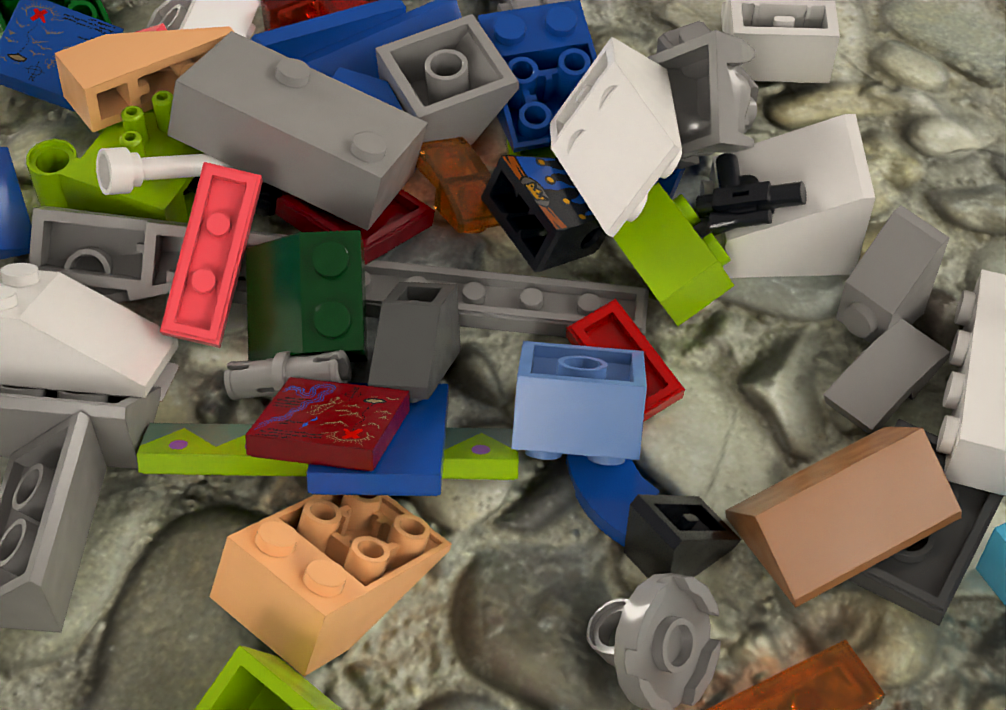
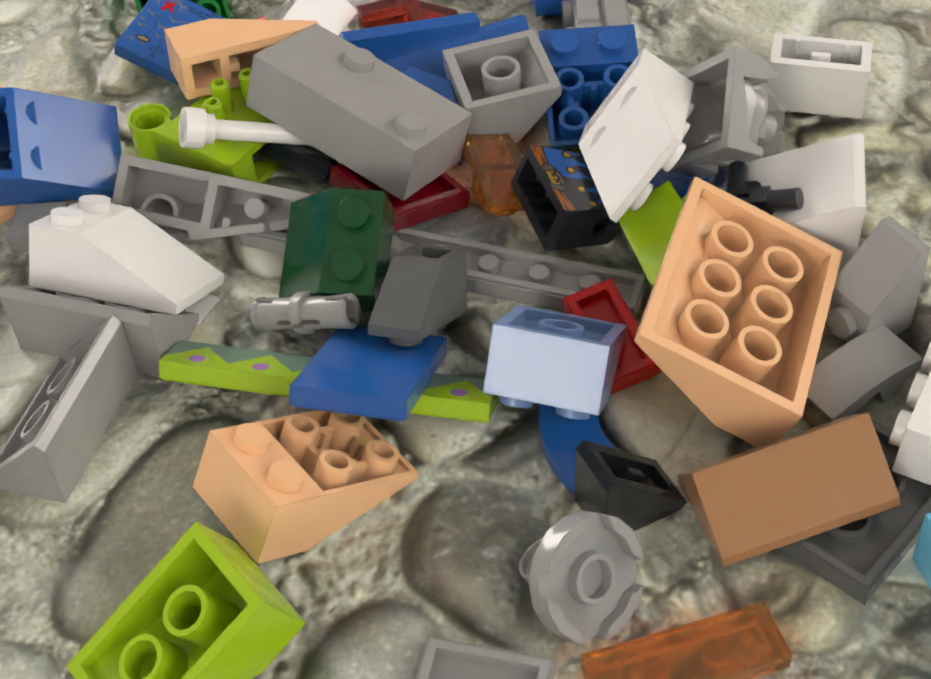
camera: 15 degrees right, 5 degrees down
coral tile [160,162,263,348] -> none
dark red tile [245,377,410,471] -> none
none -> light nougat slope [634,176,843,447]

